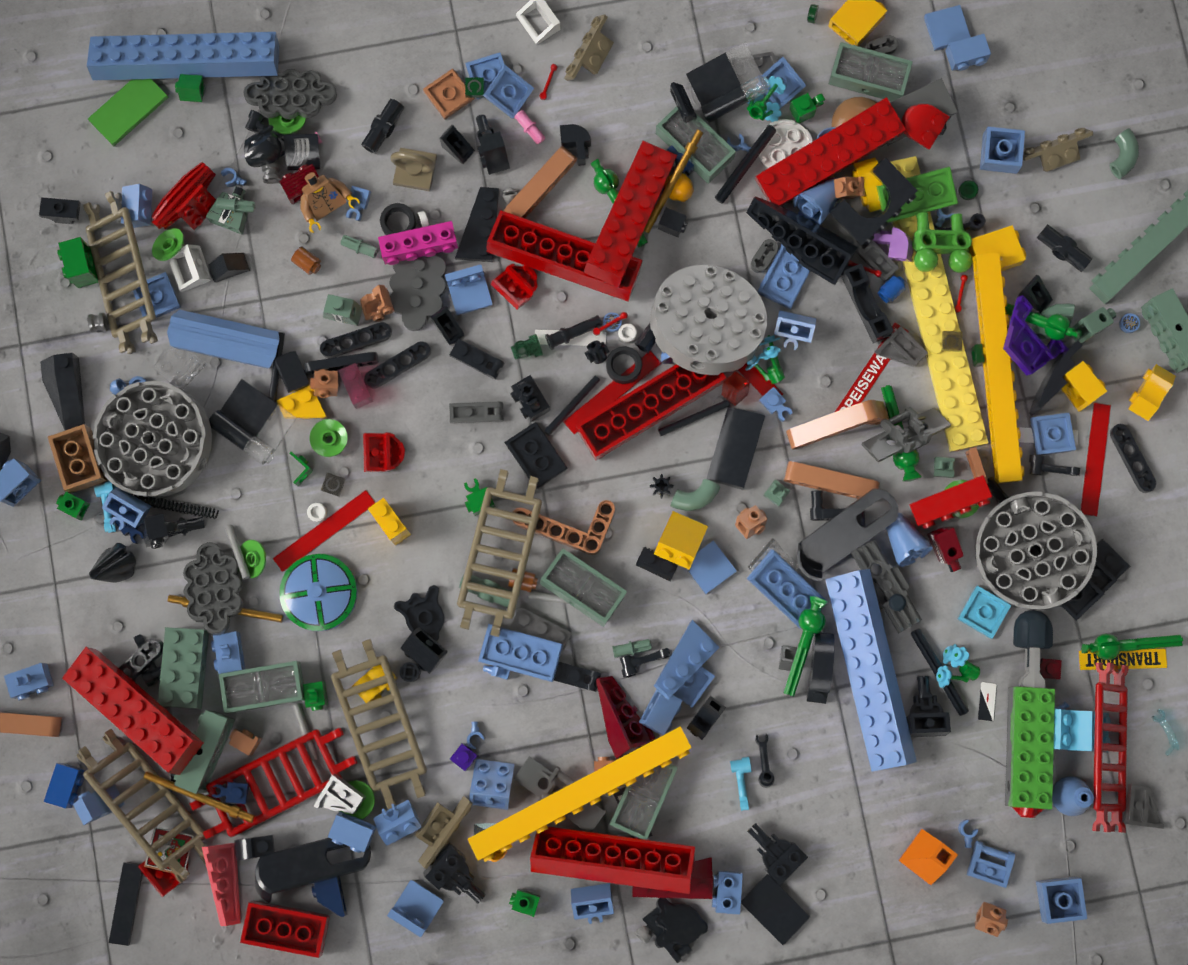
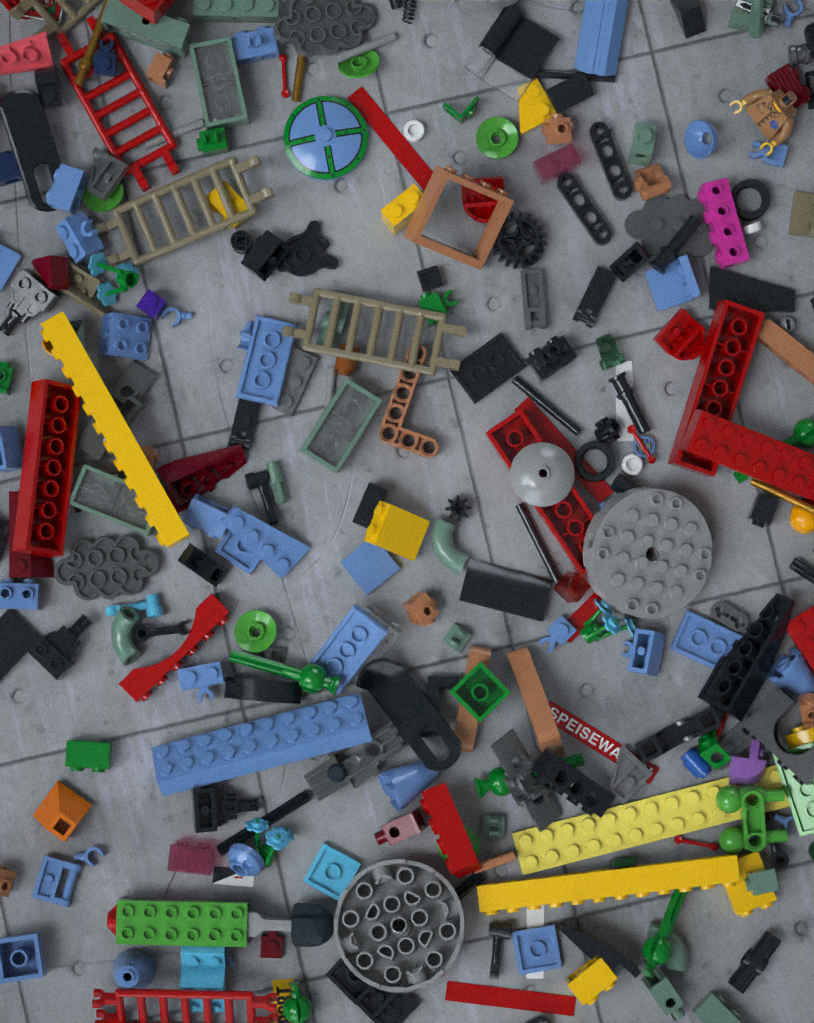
camera: 90 degrees right, 5 degrees up
dark orange brick [291,246,321,275] -> none
black beam [304,352,379,374] -> none
clear smoke tile [321,473,346,497] -> none
sand green axle [340,235,378,258] -> none
clear smoke tile [941,331,962,352] -> none
dark purple wing [1003,295,1068,376] -> none
black slope [1018,274,1053,313] -> none
none -> dark red slope [31,255,69,290]
none -> dark grey plate [54,535,161,600]
none -> green brick [65,740,112,773]
none -> plant [88,252,139,306]
none -> sand green cylinder [111,606,141,666]
none -> red arch [119,593,231,702]
none -> clear pink brick [167,840,215,876]
none -> medium blue brick [177,661,226,703]
none -> medium blue piece [227,843,265,877]
none -> bright green dish [234,610,277,653]
none -> red hinge [279,54,290,98]
none -> nougat window [403,165,514,270]
none -> black plate [417,265,444,293]
none -> green brick [449,661,511,723]
none -> black gear [492,212,547,269]
none -> light grey dish [510,442,575,507]
none -> black brick [531,748,616,818]
none -> black pin [649,215,701,275]
none -> medium blue piece [684,120,718,159]
none -> green bracket [698,729,731,770]
none -> sand green brick [744,867,779,896]

